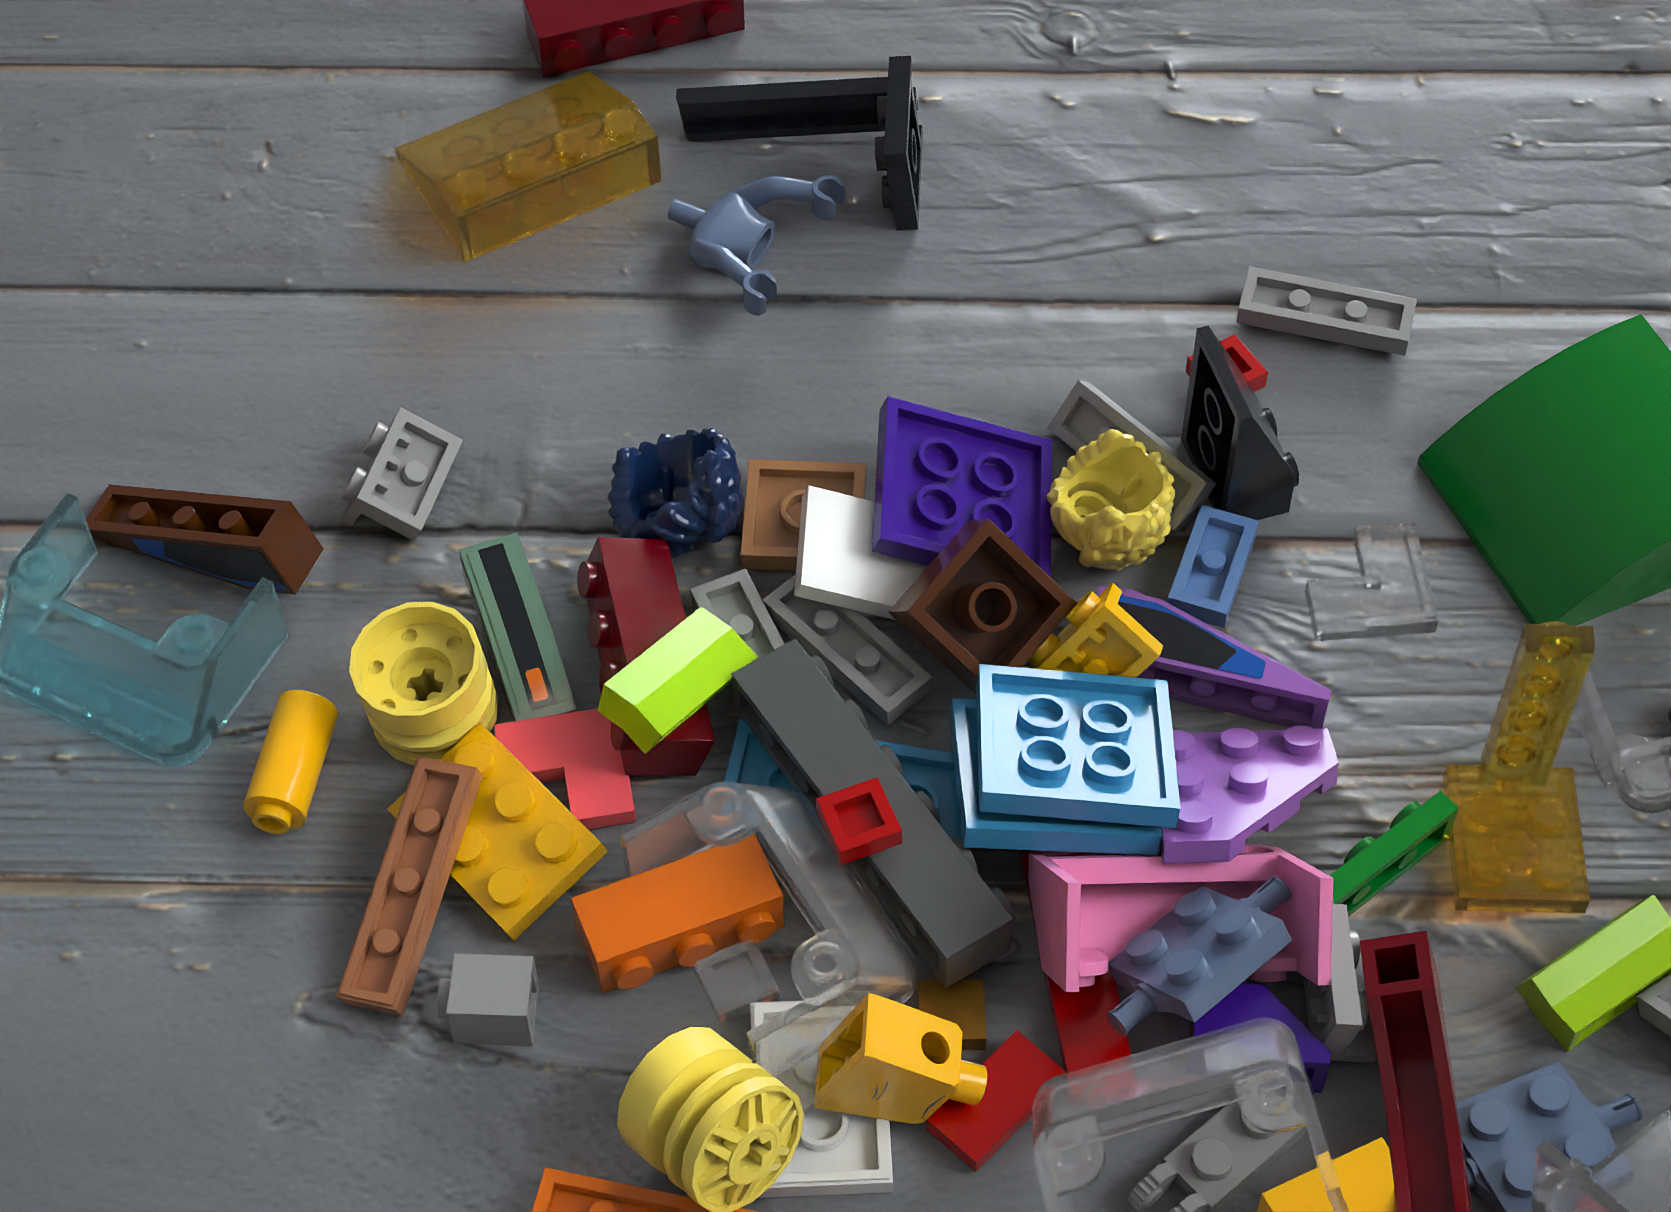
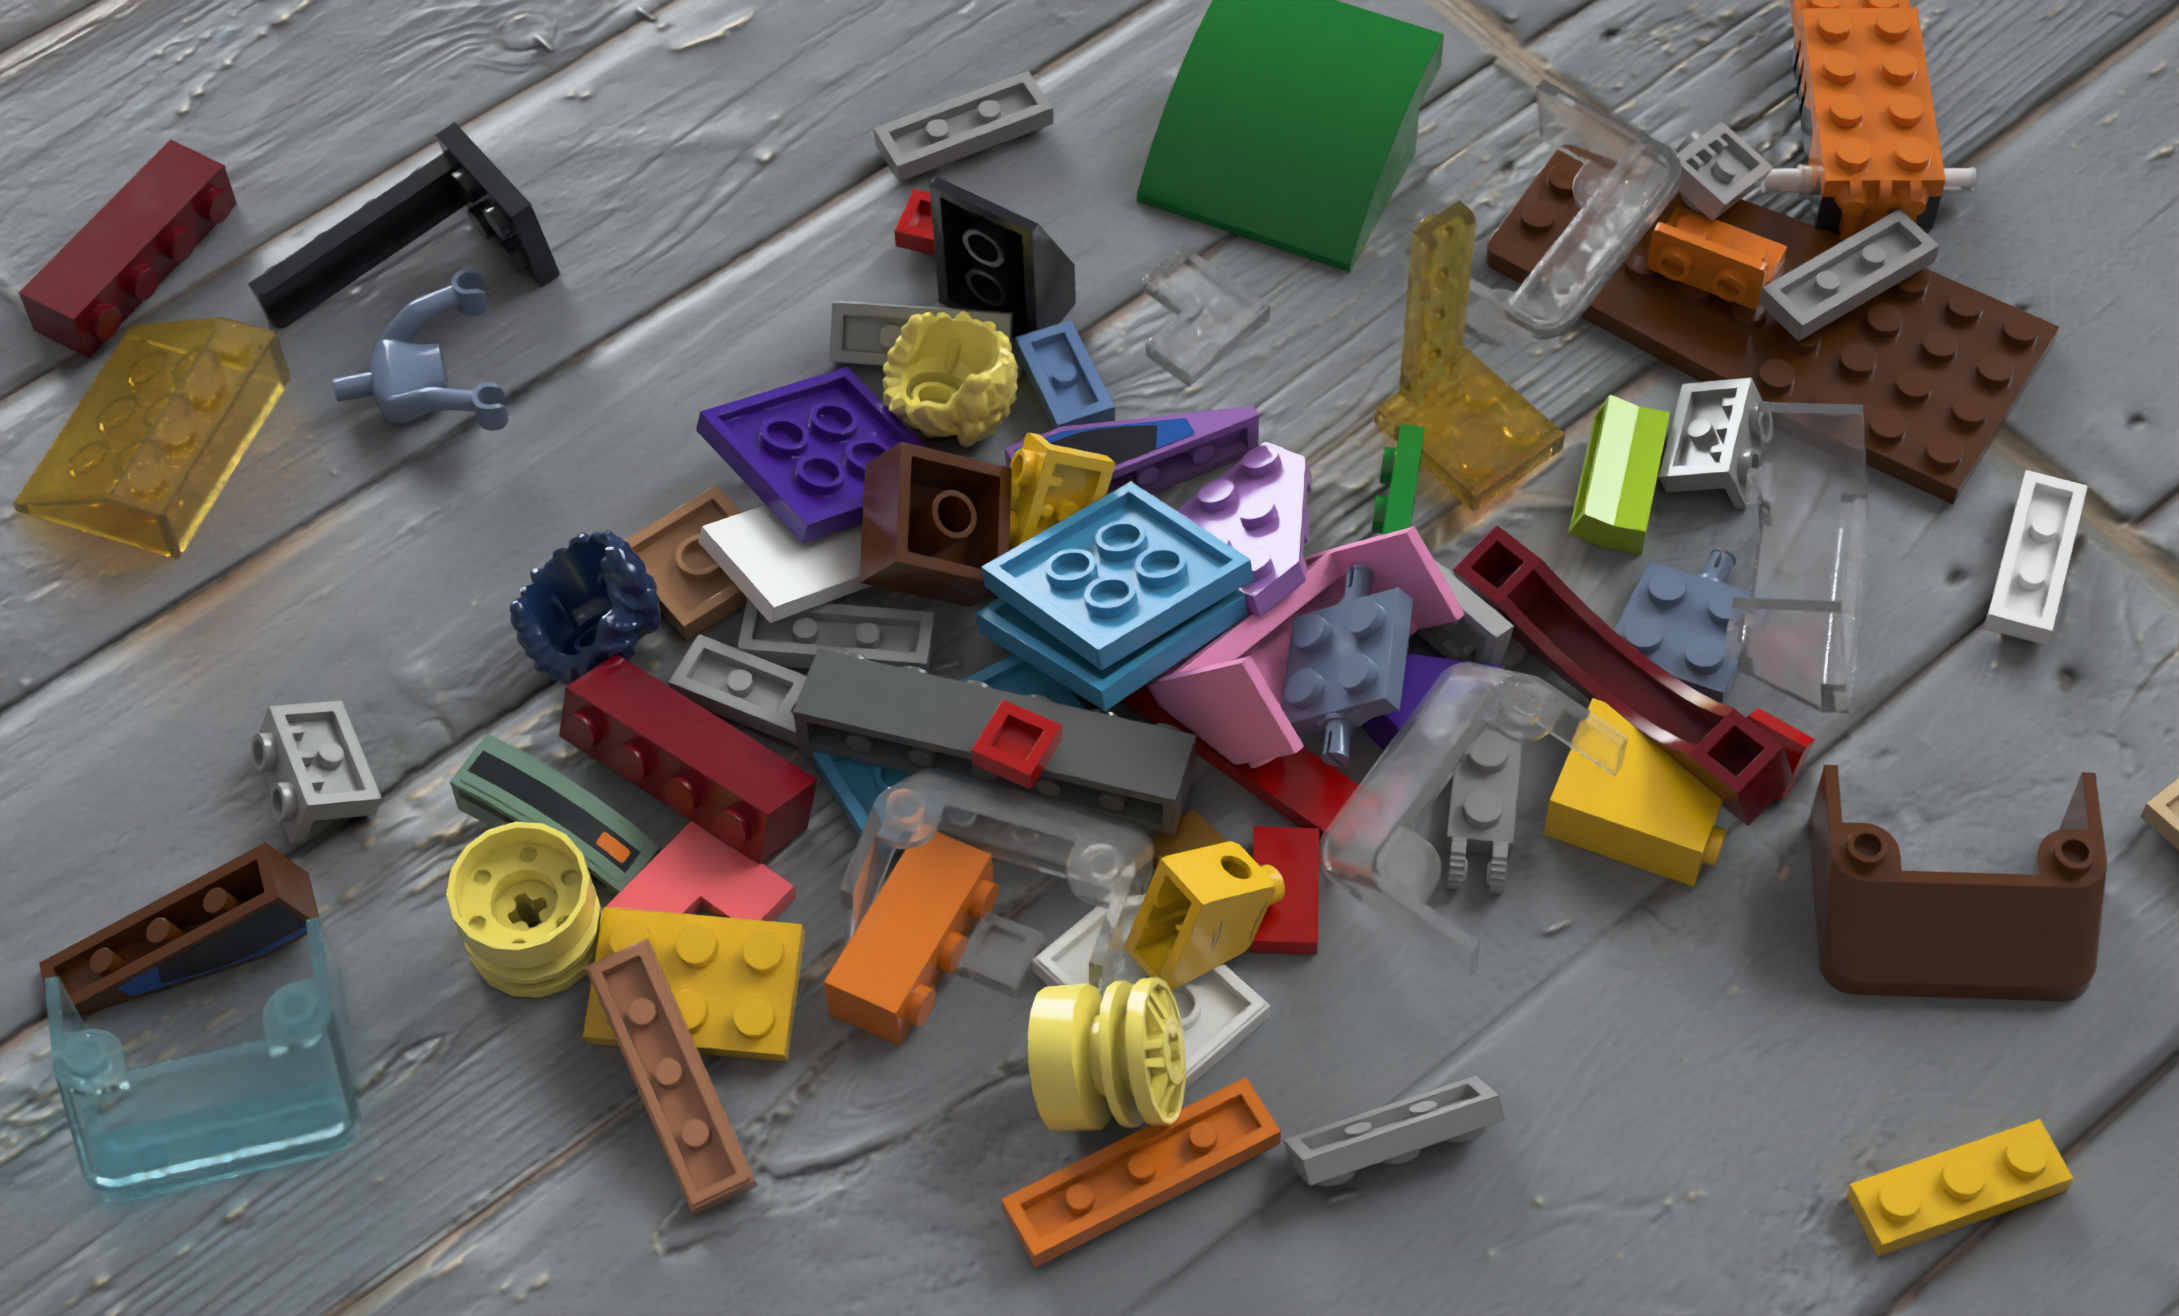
camera: 40 degrees left, 0 degrees up
yellow brick [243,690,339,834] -> none
light grey brick [437,953,539,1046] -> none
lime piece [597,607,758,754] -> none

